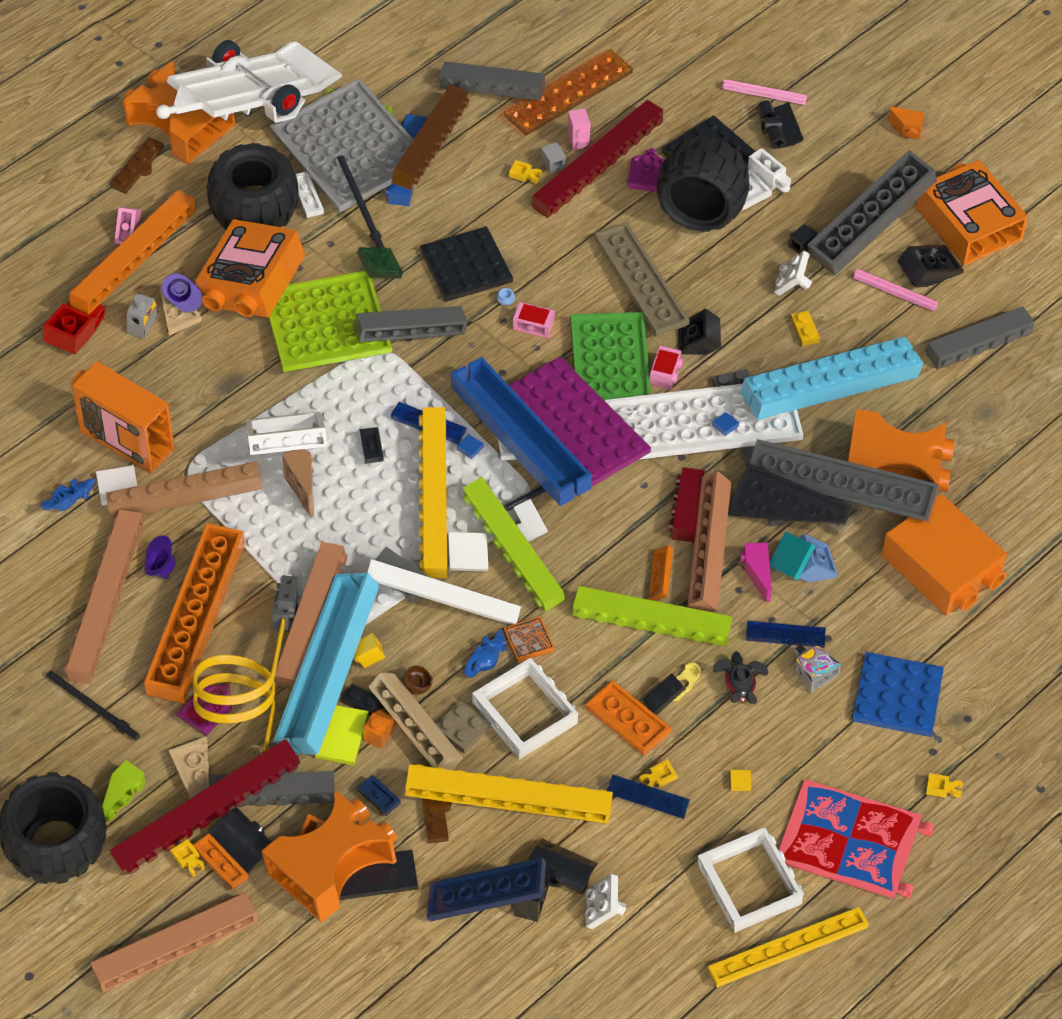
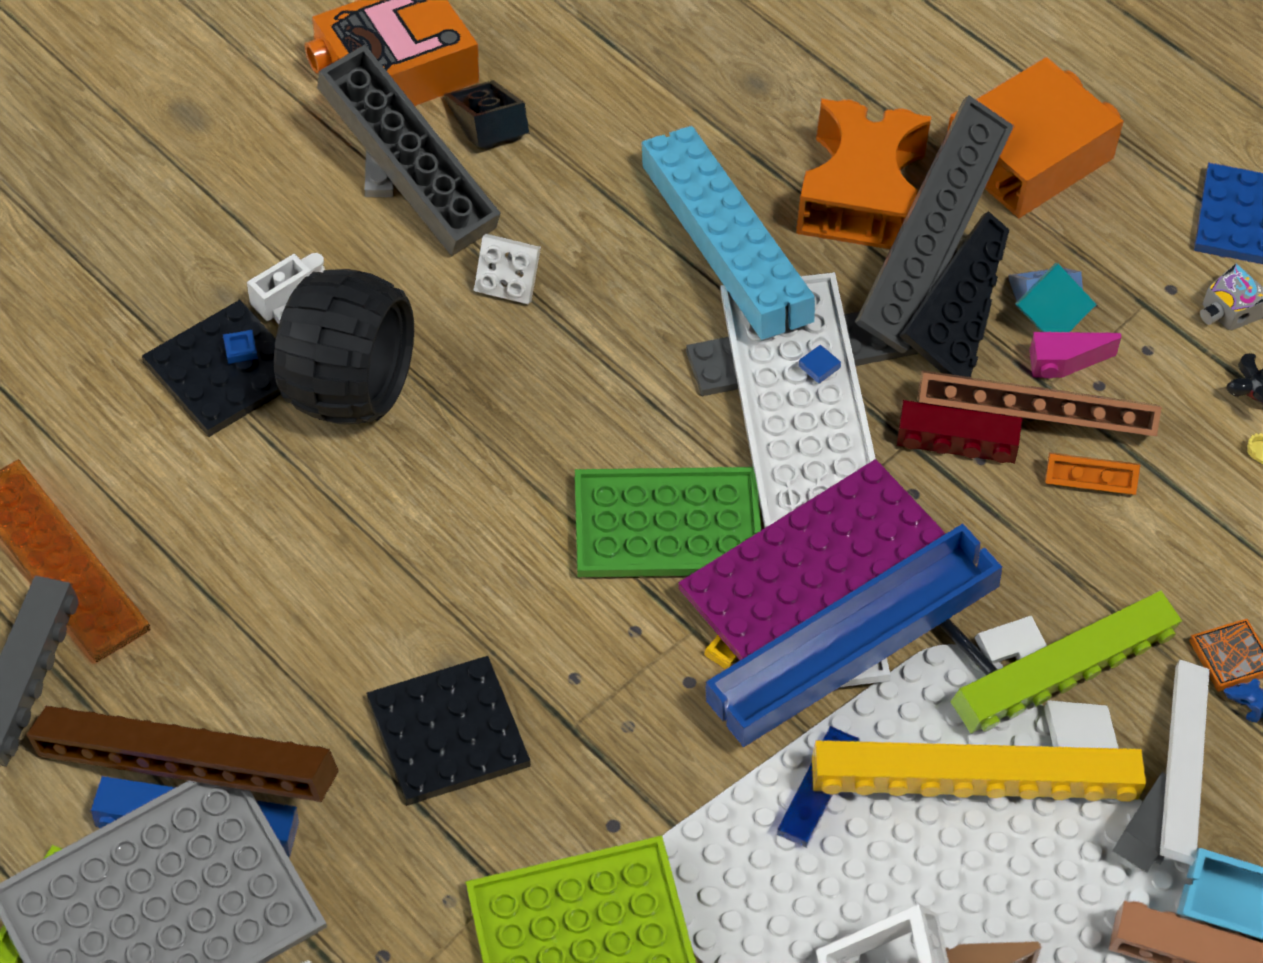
camera: 90 degrees left, 0 degrees up
black bar [337,155,386,254] -> none
dark grey brick [354,306,468,342] -> none
clear green plate [357,247,403,279] -> none
black plate [359,427,384,464] -> none
blue tile [457,434,484,459] -> none
light blue plate [497,288,515,305] -> none
yellow plate [509,160,542,183] -> none
bright pink brick [513,302,555,338] -> none
dark red brick [532,99,663,218] -> none
light grey brick [541,142,566,174] -> none
bright pink brick [567,108,590,150] -> none
lime brick [573,586,732,646] -> none
dark tan plate [595,222,689,336] -> none
magenta tile [627,148,664,192] -> none
brick [650,346,683,390] -> none
black slope [678,308,721,355] -> none
bright pink axle [722,79,807,105] -> none
clear blue tile [746,620,826,648] -> none
black panel [757,100,804,149] -> none
black brick [788,224,818,254] -> none
yellow plate [791,311,820,346] -> none
bright pink axle [853,269,938,311] -> none
orange slope [888,106,925,140] -> none
dark grey brick [926,306,1035,370] -> none

